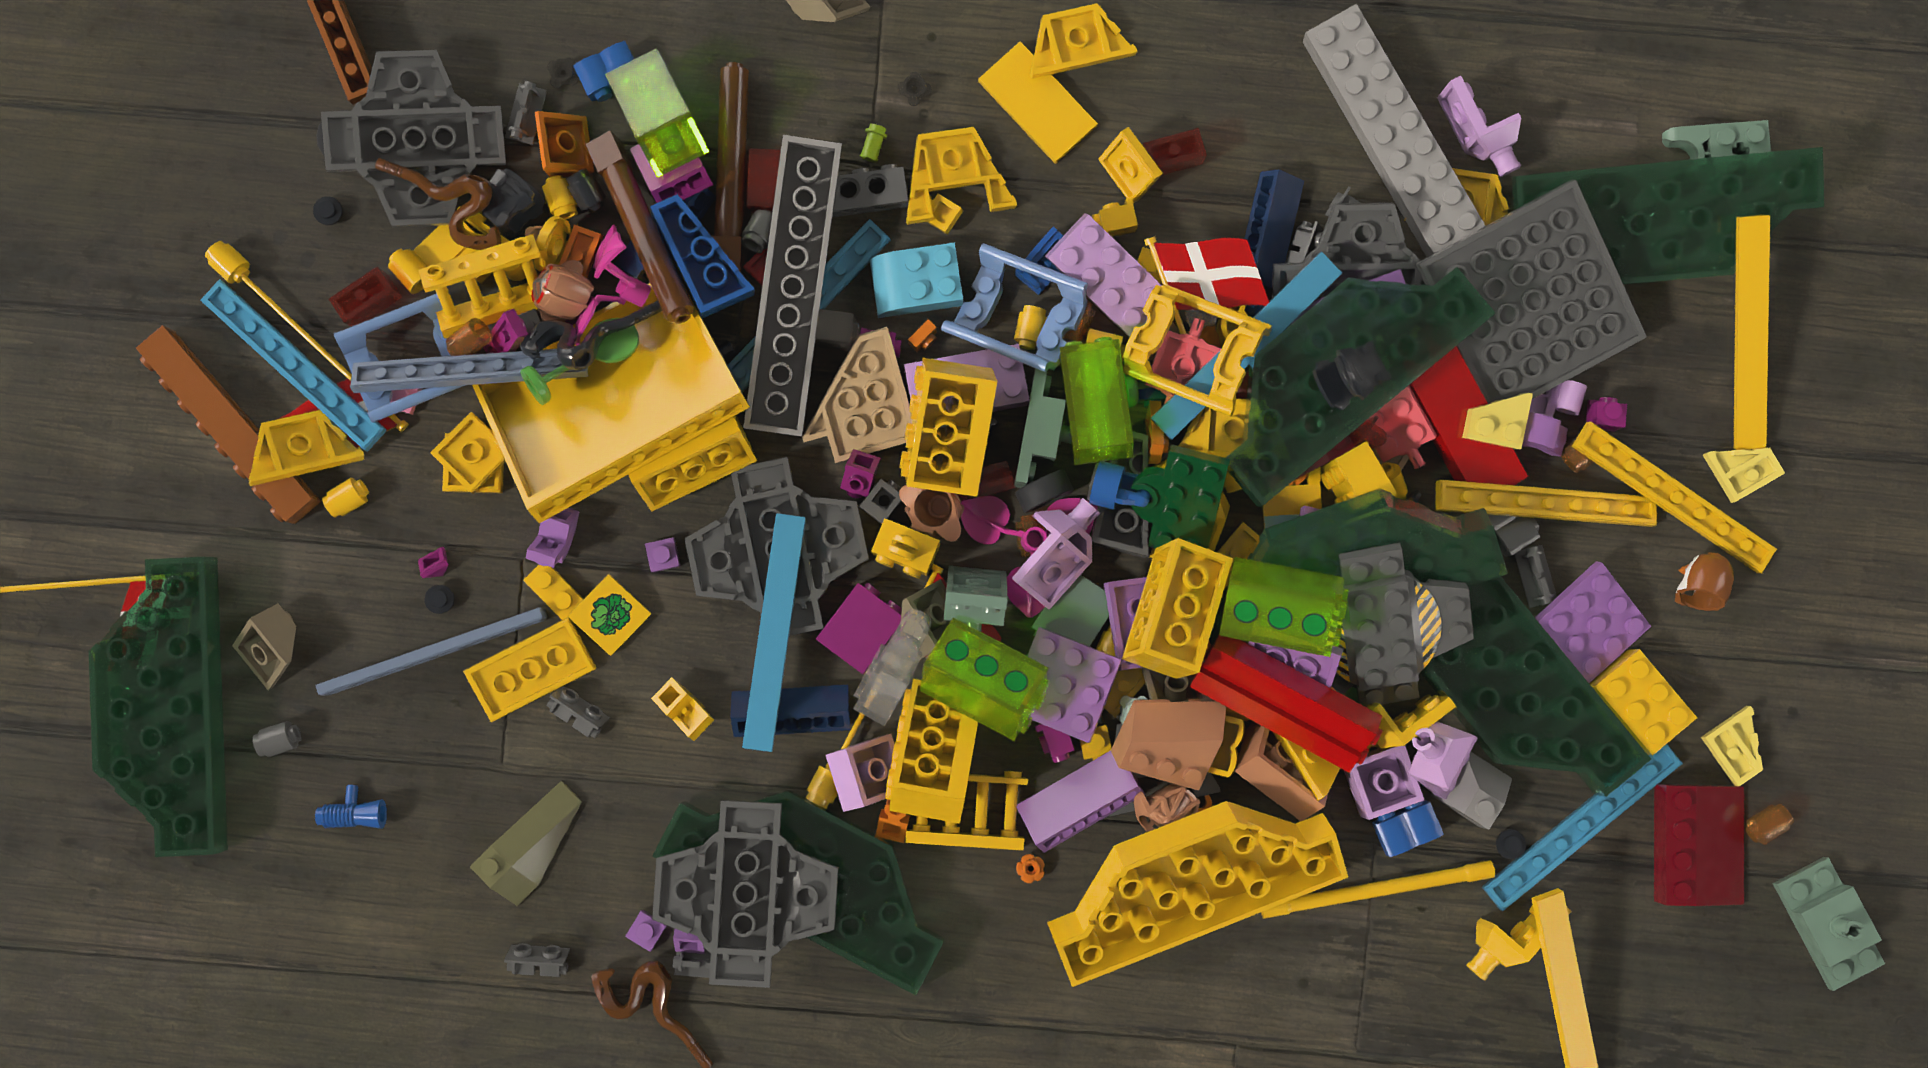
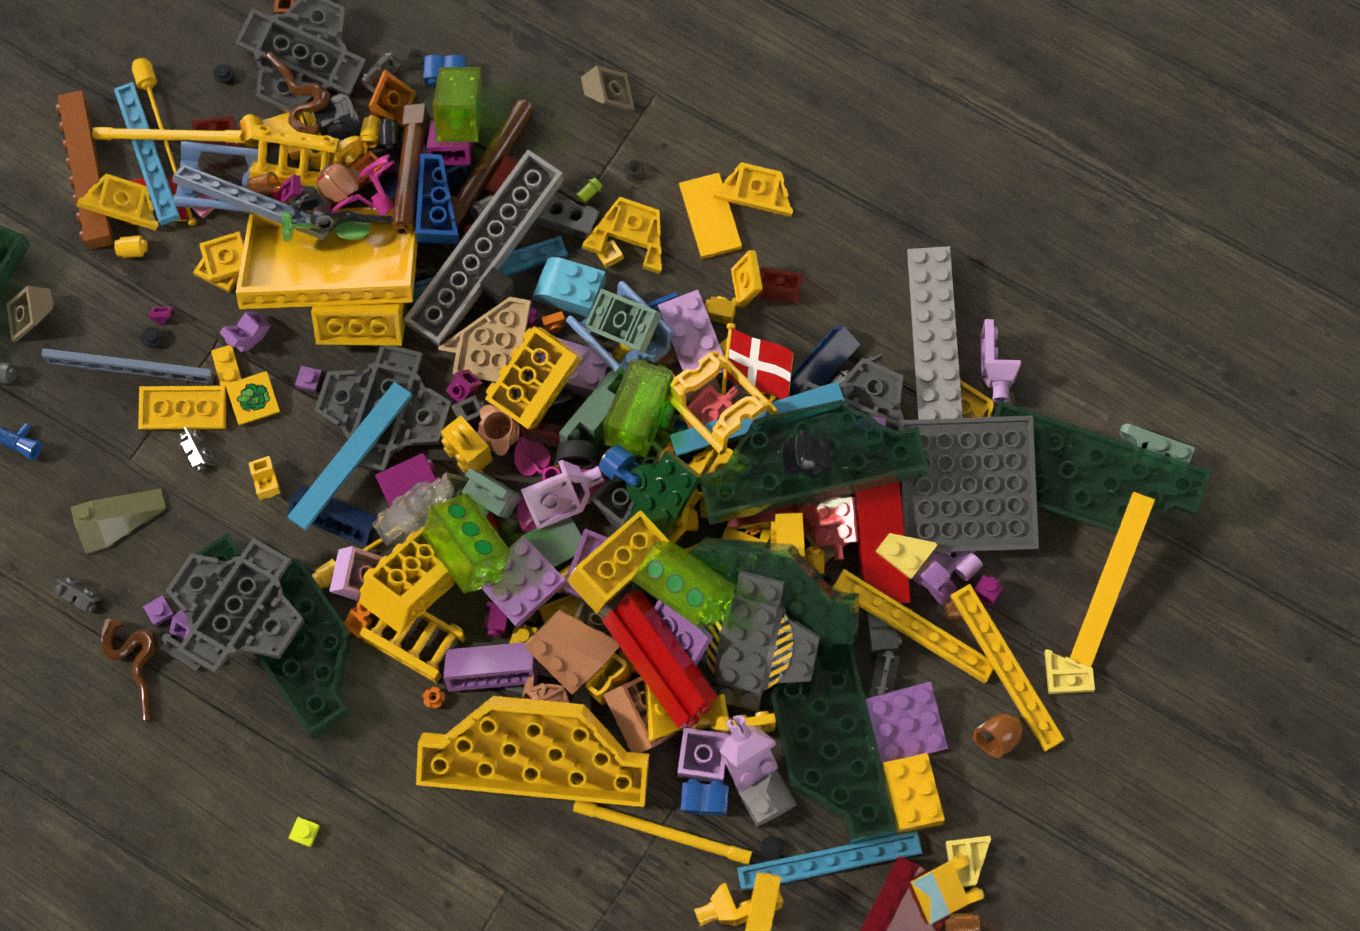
camera: 30 degrees right, 15 degrees down
none -> yellow piece [92,127,246,143]
none -> sand green brick [584,289,662,354]
none -> yellow flag [911,854,984,924]

